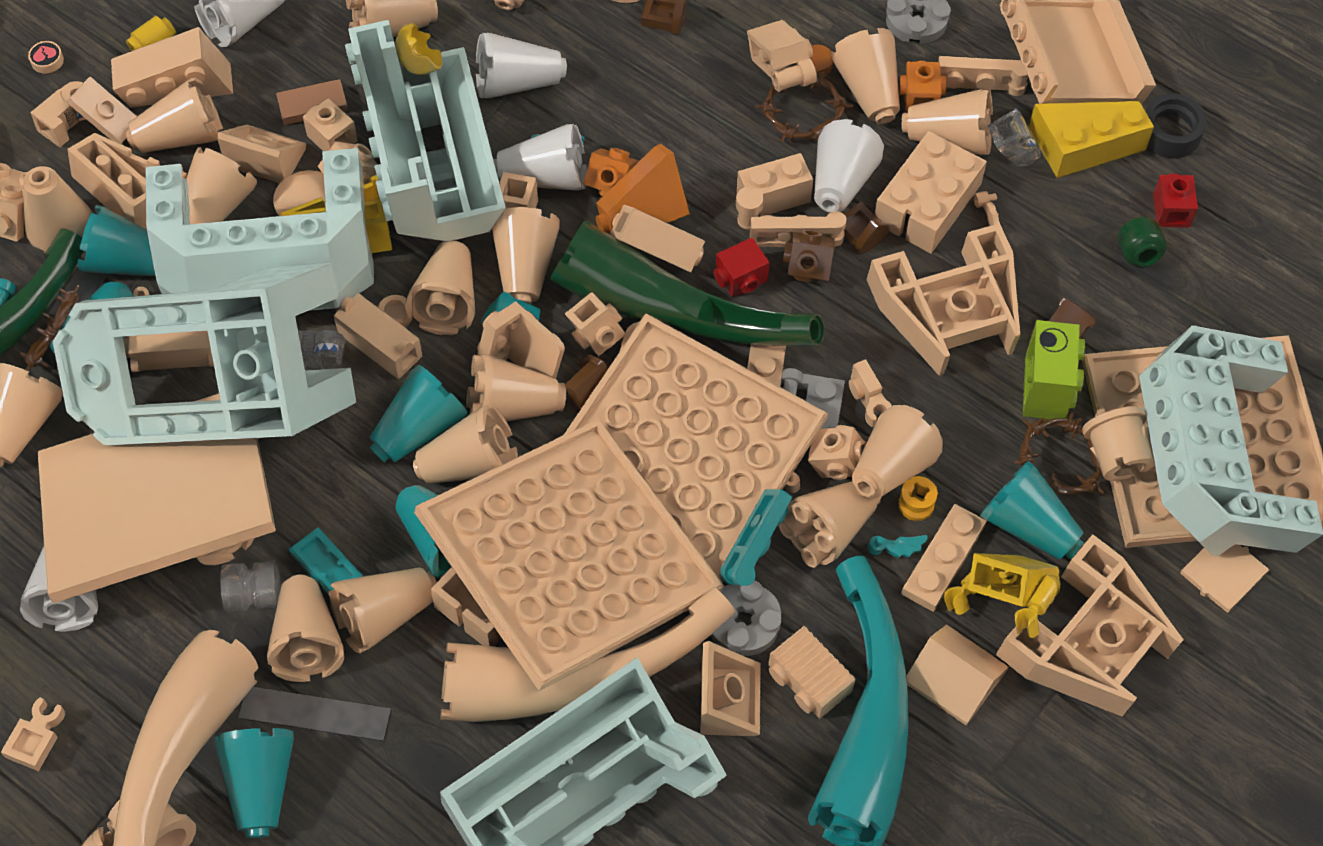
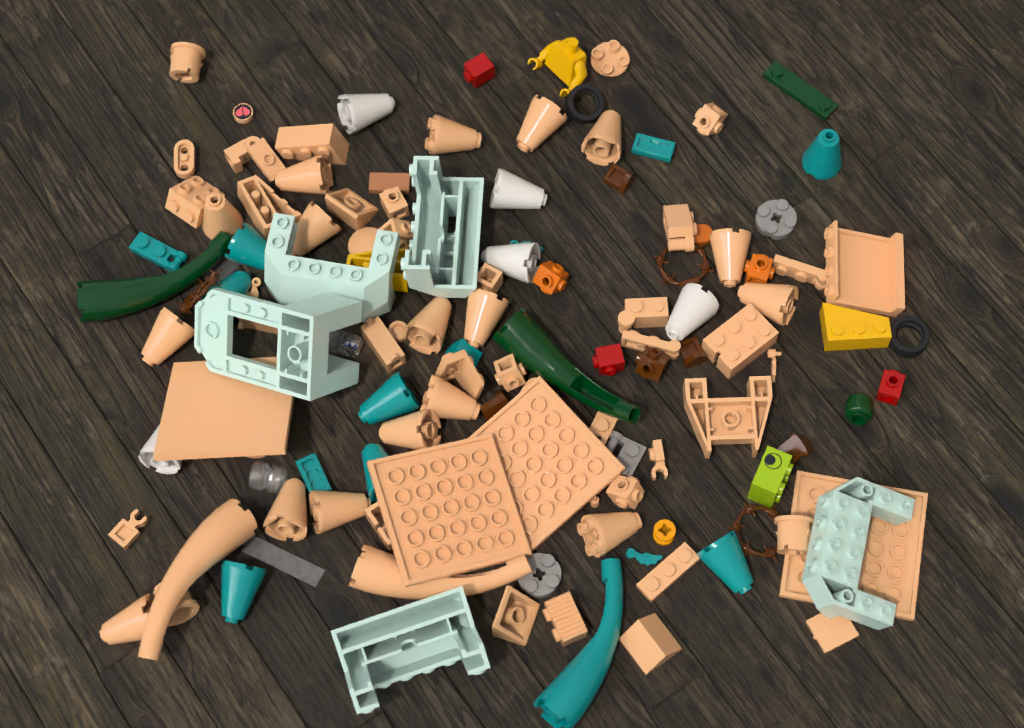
camera: 20 degrees right, 5 degrees up
yellow brick [126,16,177,51] -> none
yellow hair [396,23,443,75] -> none
orange slope [596,144,690,241] -> none
light nougat brick [610,204,705,272] -> none
teal plate [720,489,792,586] -> none
light nougat cone [852,405,943,499] -> none
yellow torso [944,553,1060,638] -> none
clear leg [987,109,1041,167] -> none
light nougat wedge [996,535,1183,716] -> none

